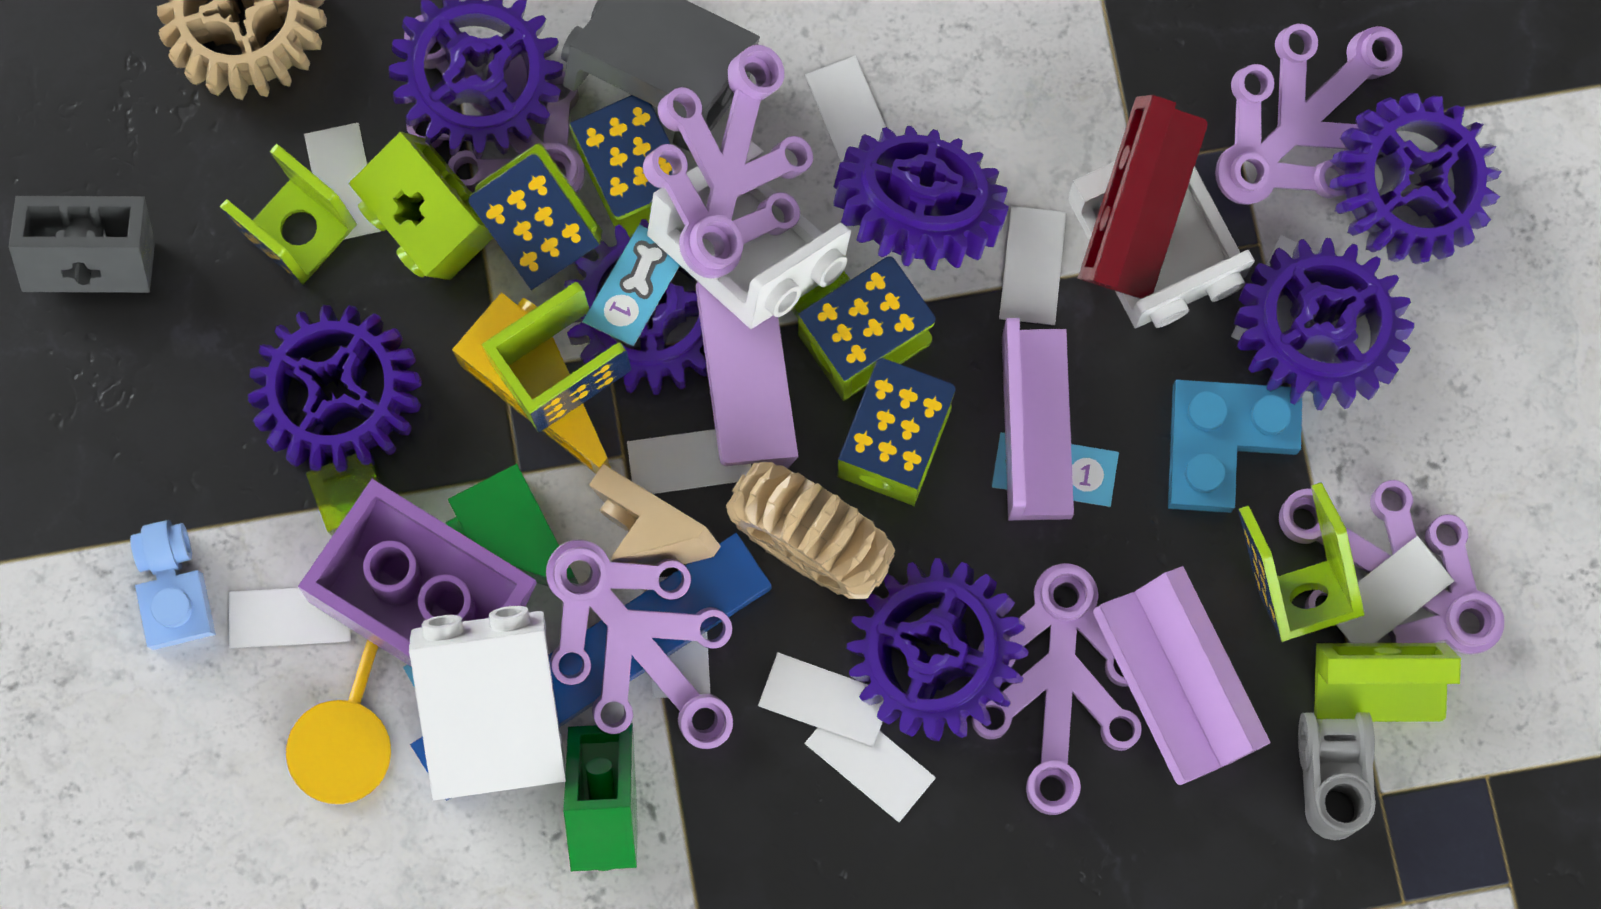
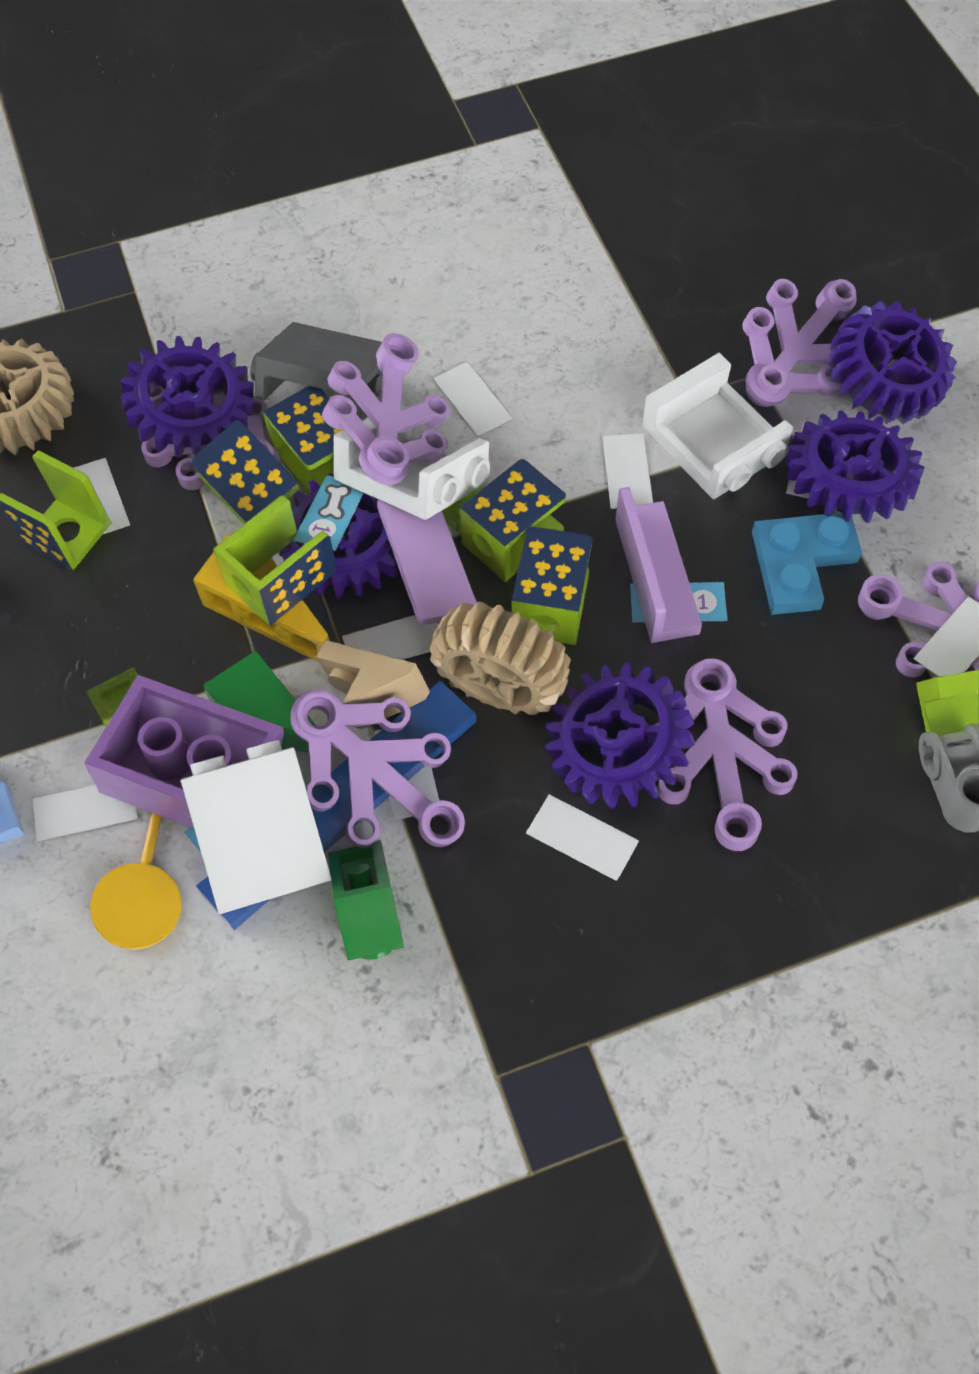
camera: 10 degrees left, 15 degrees down
dark purple gear [248,304,422,475] -> none
lime brick [348,132,494,280] -> none
white sticker [758,653,884,747] -> none
dark purple gear [833,126,1009,270] -> none
dark red panel [1077,95,1208,299] -> none
lavender panel [1093,566,1271,785] -> none
lime piece [1238,482,1365,642] -> none

